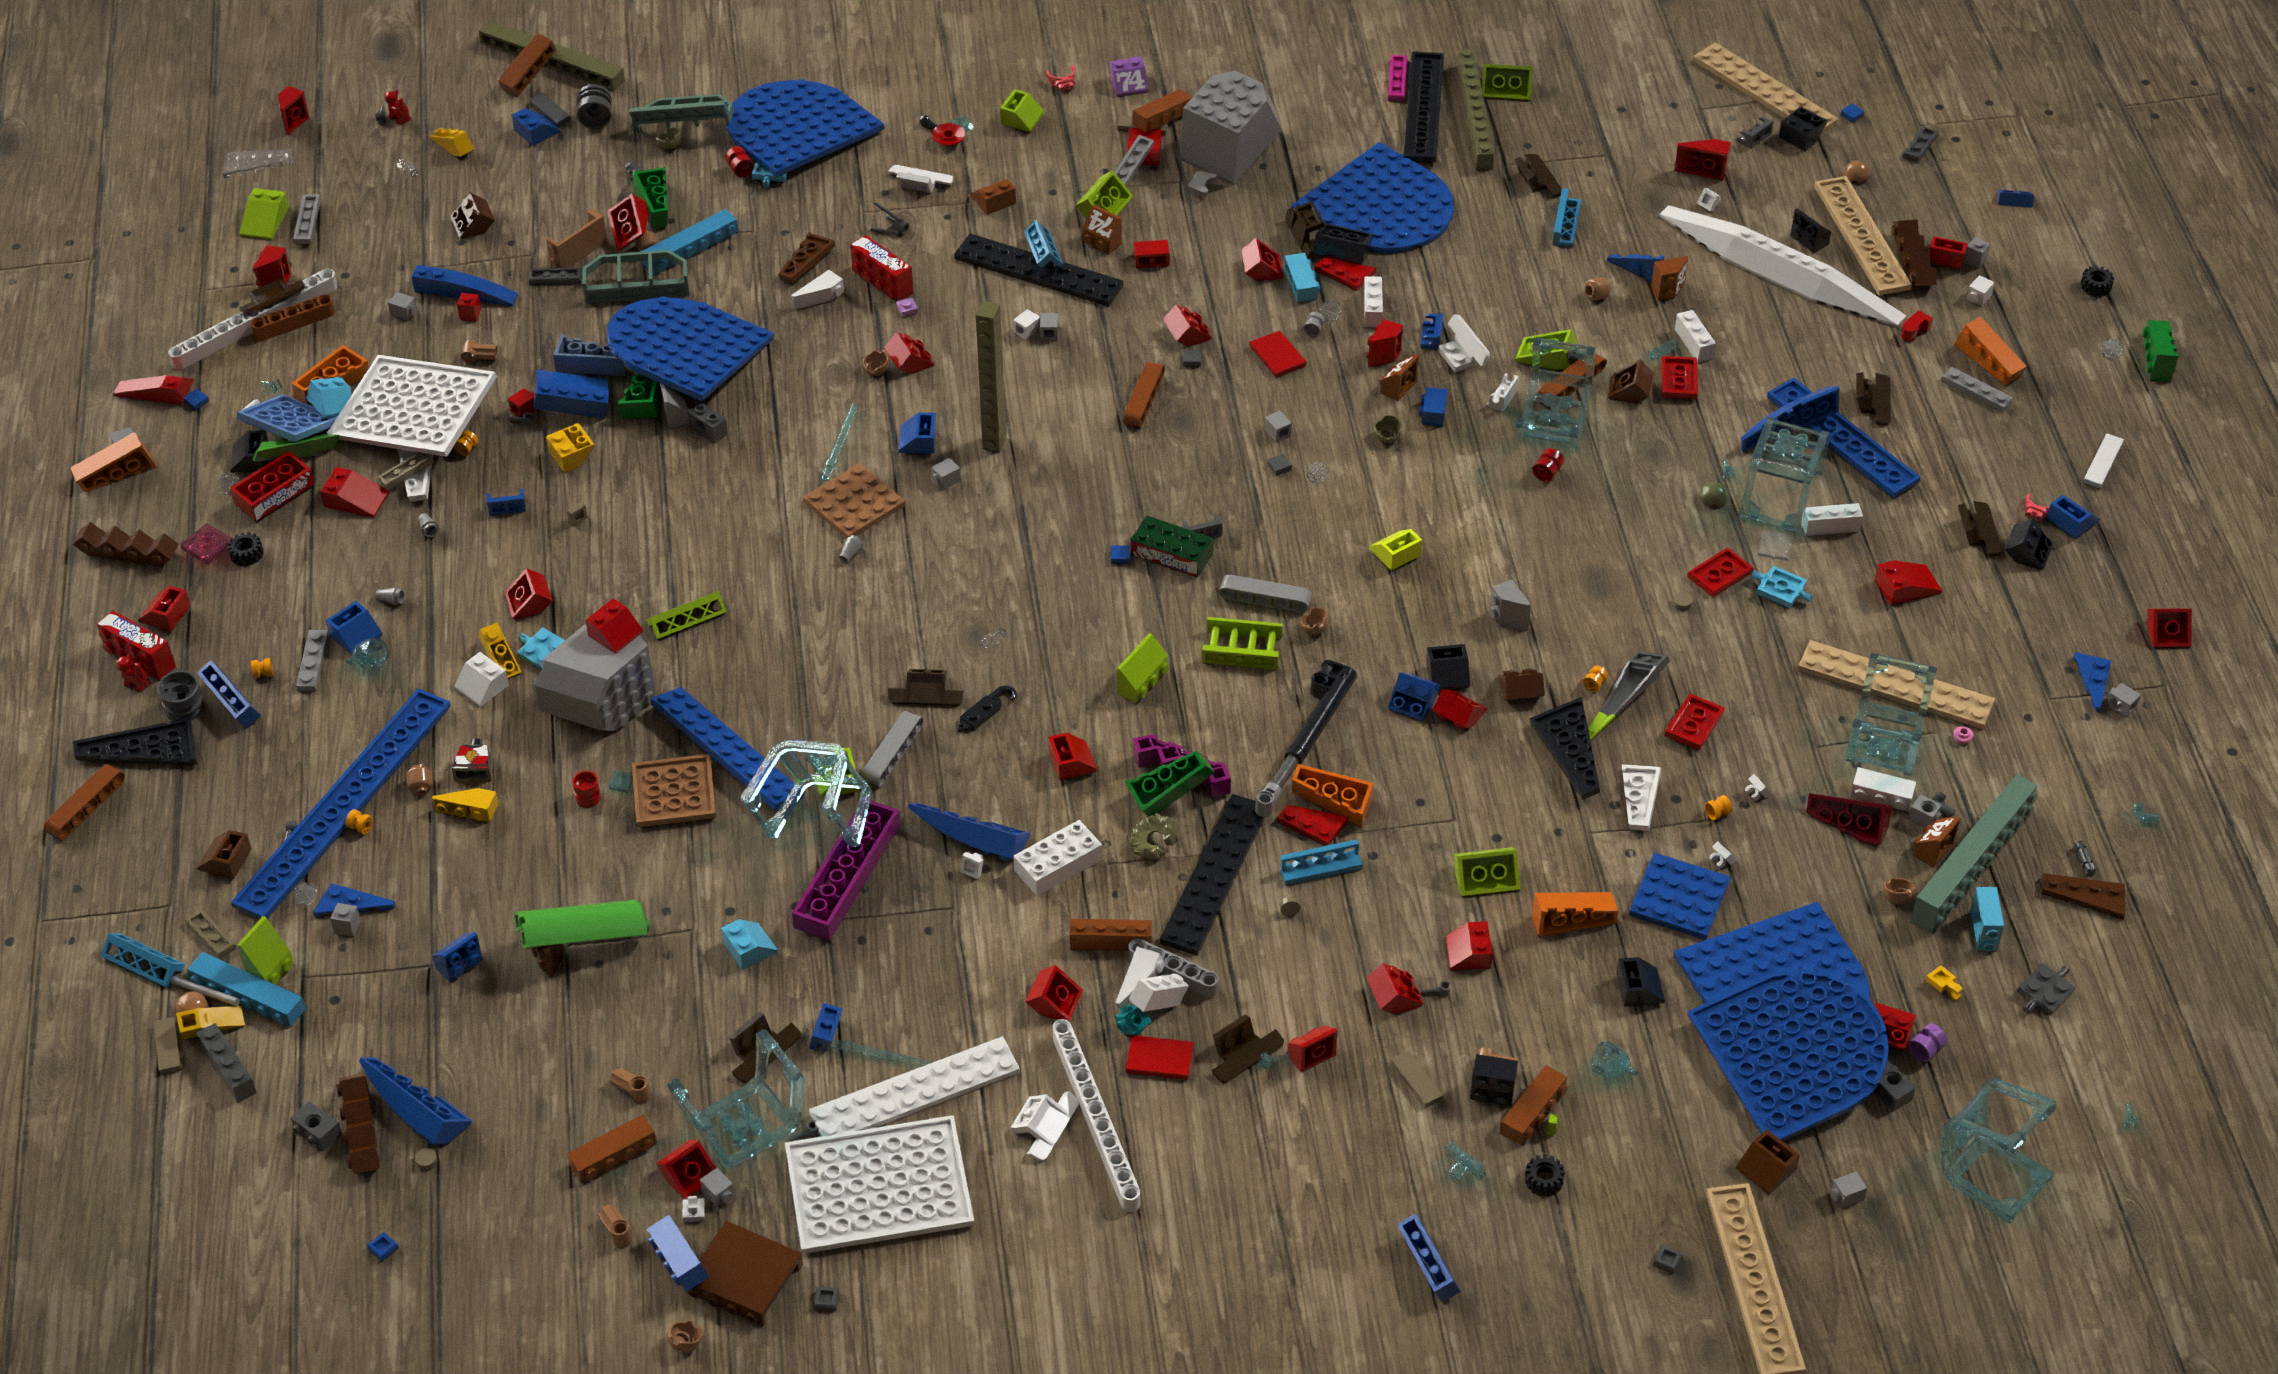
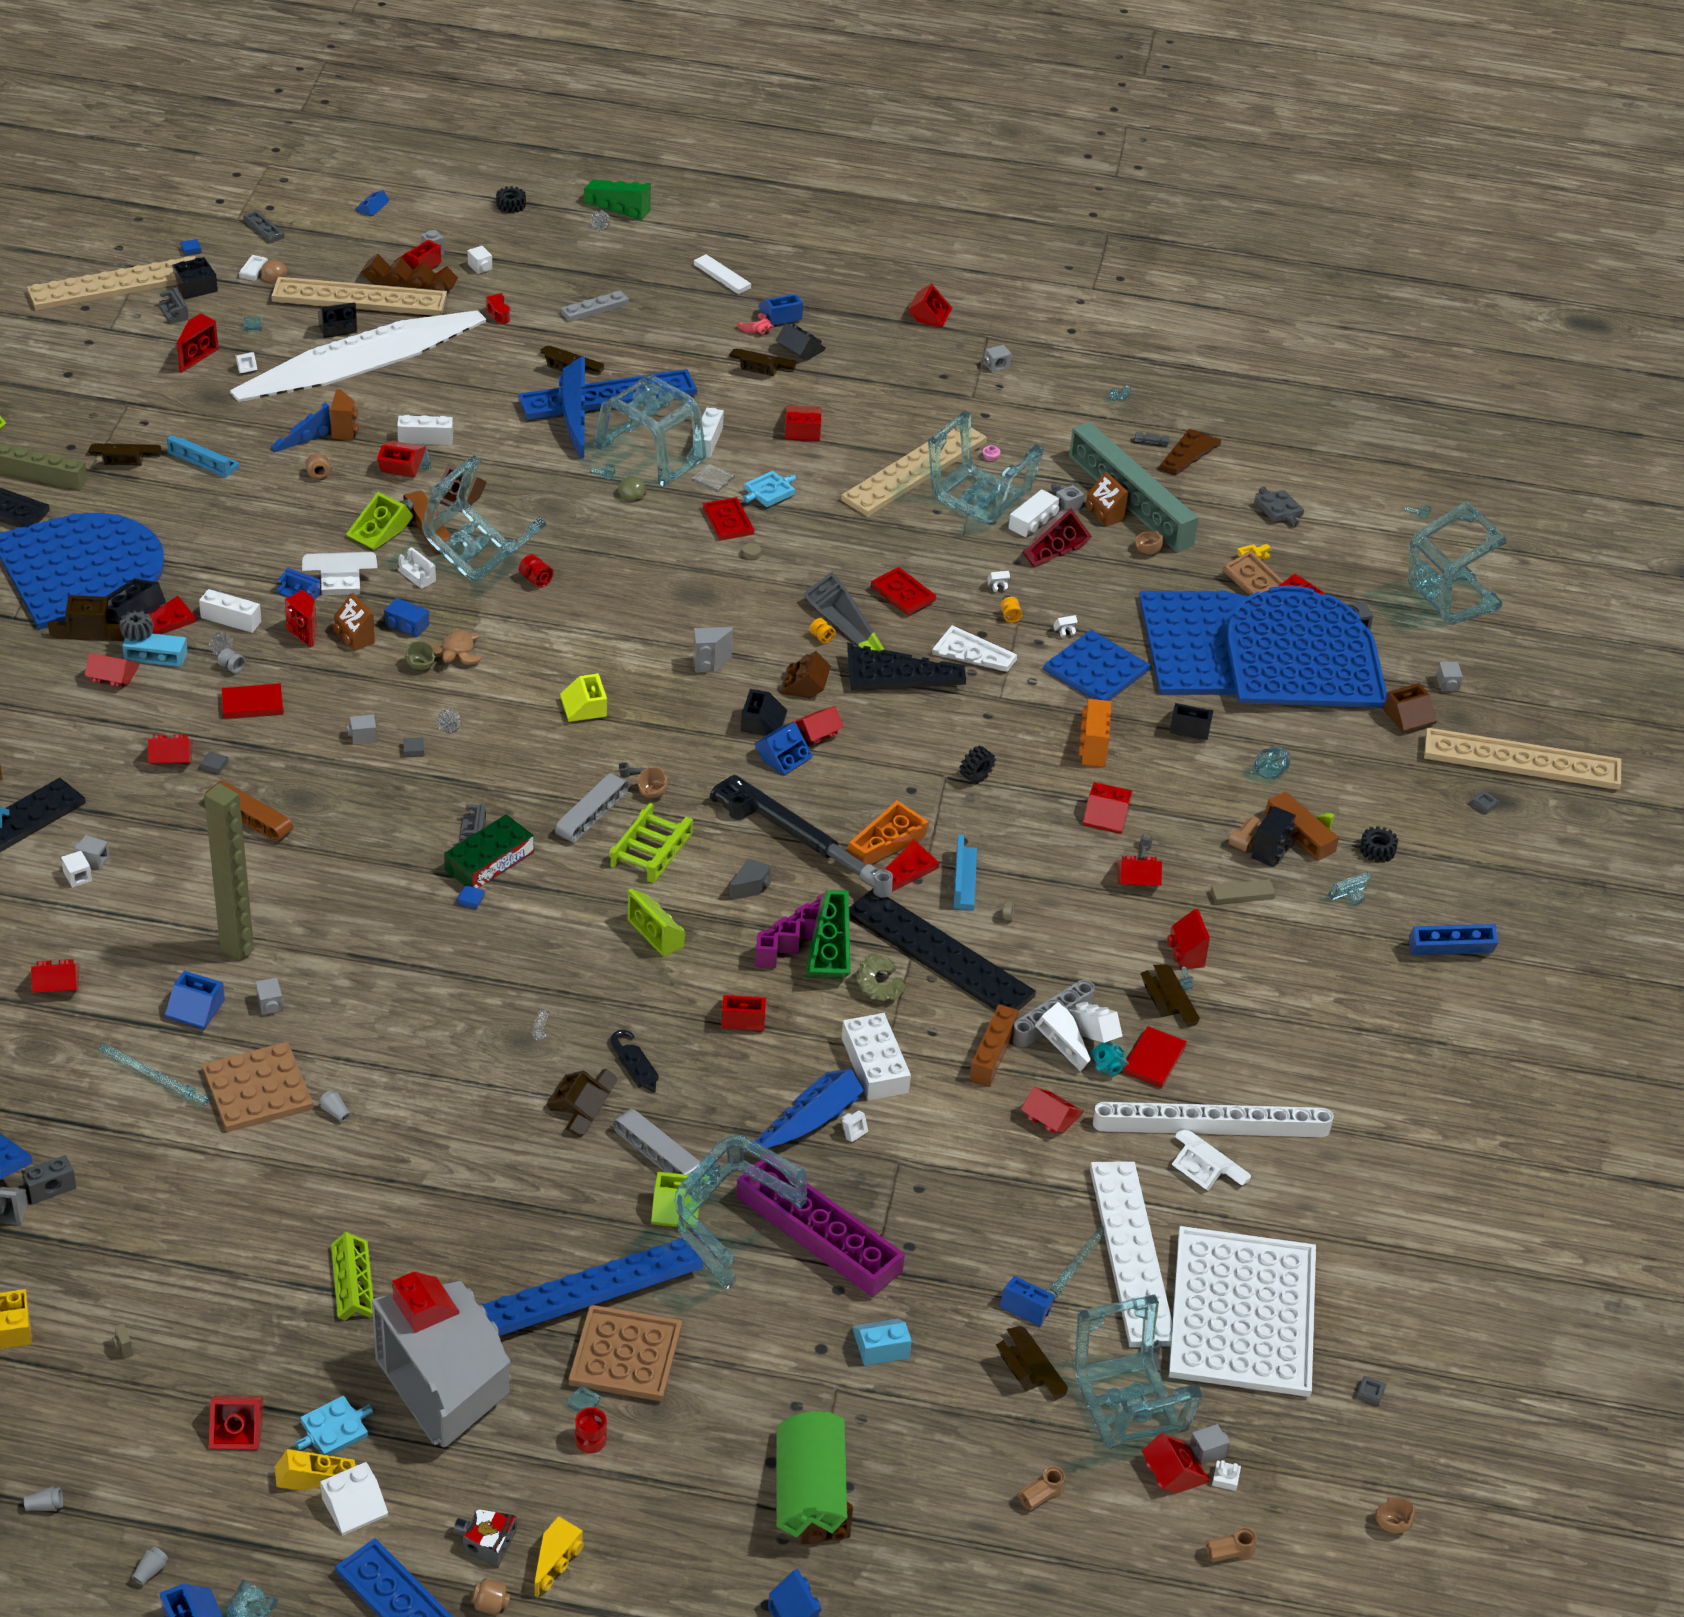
camera: 75 degrees left, 5 degrees down
blue hinge [486,489,526,516] -> none
dark orange brick [567,1114,657,1183] -> none
brick [647,1215,709,1292] -> none
reddish brown panel [687,1221,803,1326] -> none
medium nougat hair [863,350,889,376] -> none
red brick [1134,240,1170,268] -> none
lime slope [1453,847,1521,896] -> none
red plate [1661,356,1698,399] -> none
medium lavender wheel [1908,1024,1948,1062] -> none
orange wedge [1954,316,2027,385] -> none
medium azure window [1970,887,2004,952] -> none
blue wing [2073,652,2112,713] -> none
none -> dark grey gear [119,611,154,641]
none -> white tile [239,255,268,281]
none -> clear light blue tile [244,317,262,332]
none -> red slope [377,441,426,477]
none -> medium nougat animal [429,628,481,665]
none -> dark grey hand [619,762,647,778]
none -> dark grey slope [729,858,772,900]
none -> black tyre [959,745,996,784]
none -> medium nougat tile [1222,550,1284,596]

